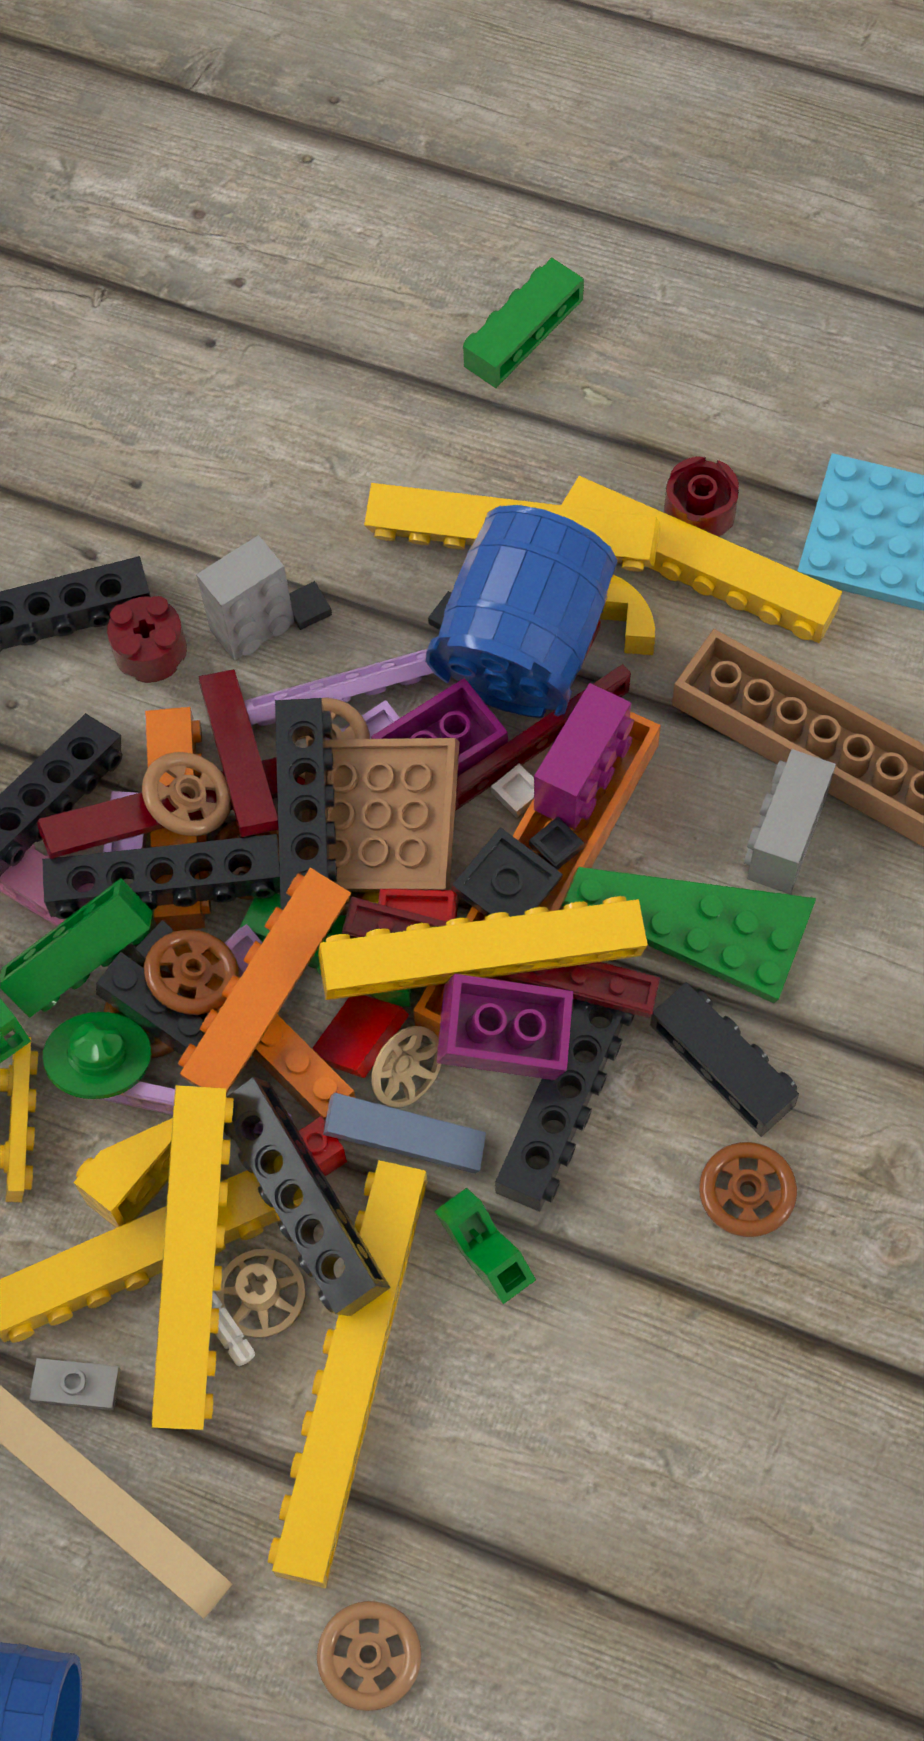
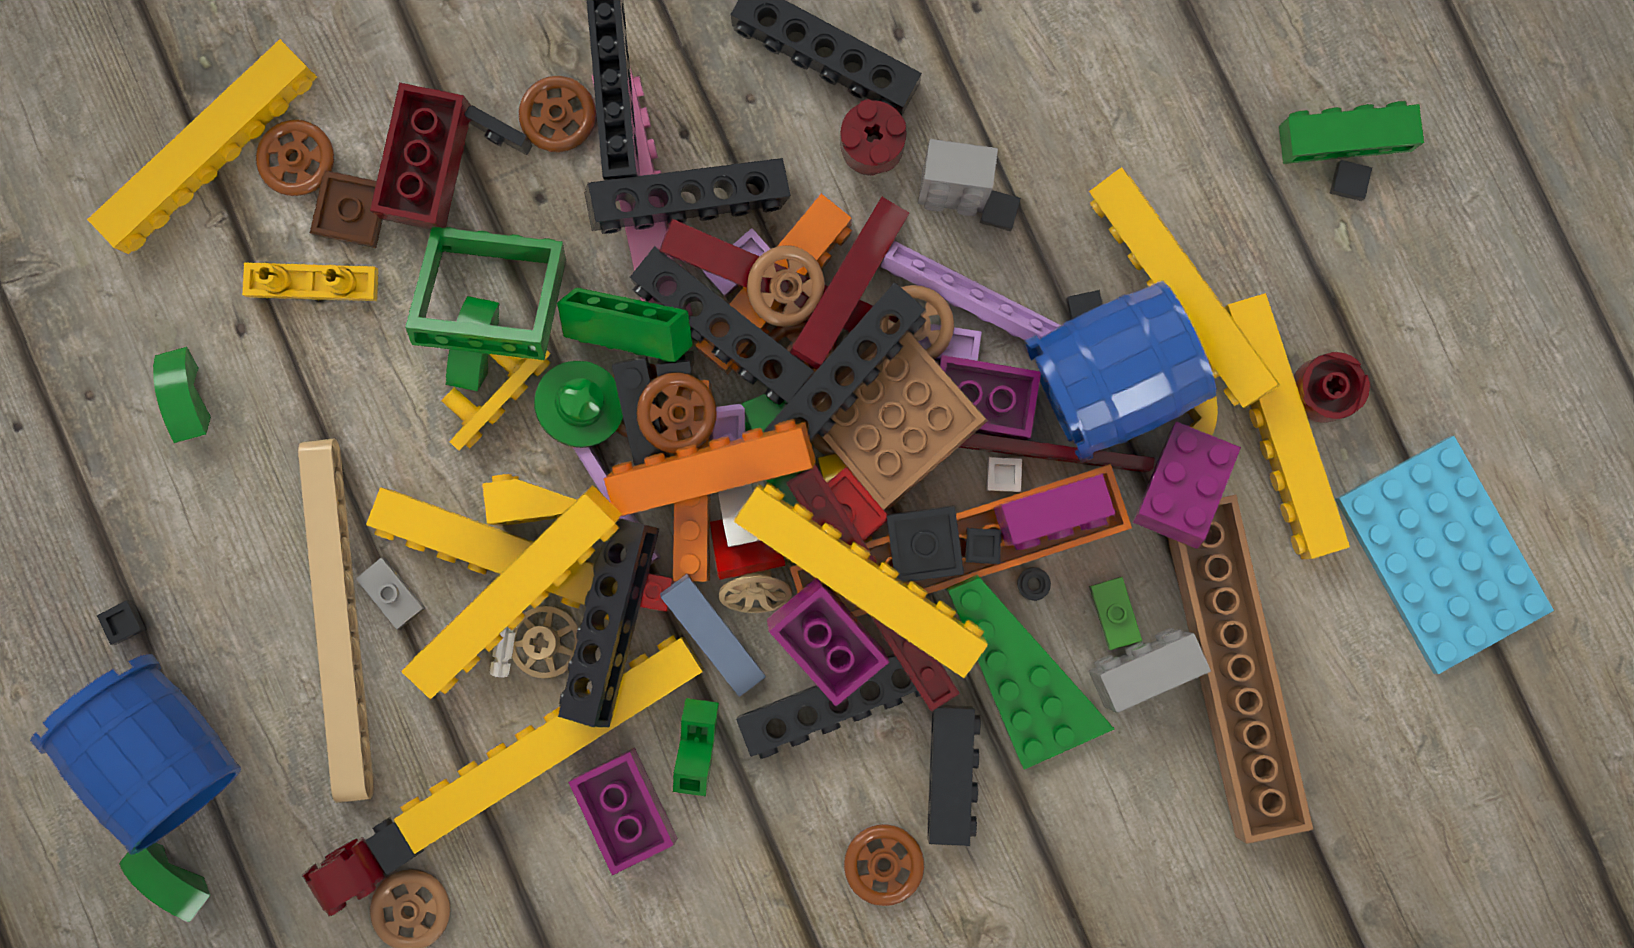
camera: 45 degrees right, 20 degrees up
none -> dark red brick [302,837,385,917]
none -> black brick [365,817,424,875]
none -> magenta brick [568,748,678,875]
none -> white brick [718,483,761,547]
none -> black plate [1017,567,1051,601]
none -> bright green plate [1089,577,1142,650]
none -> magenta brick [1133,422,1241,549]
none -> black tile [1330,160,1373,201]

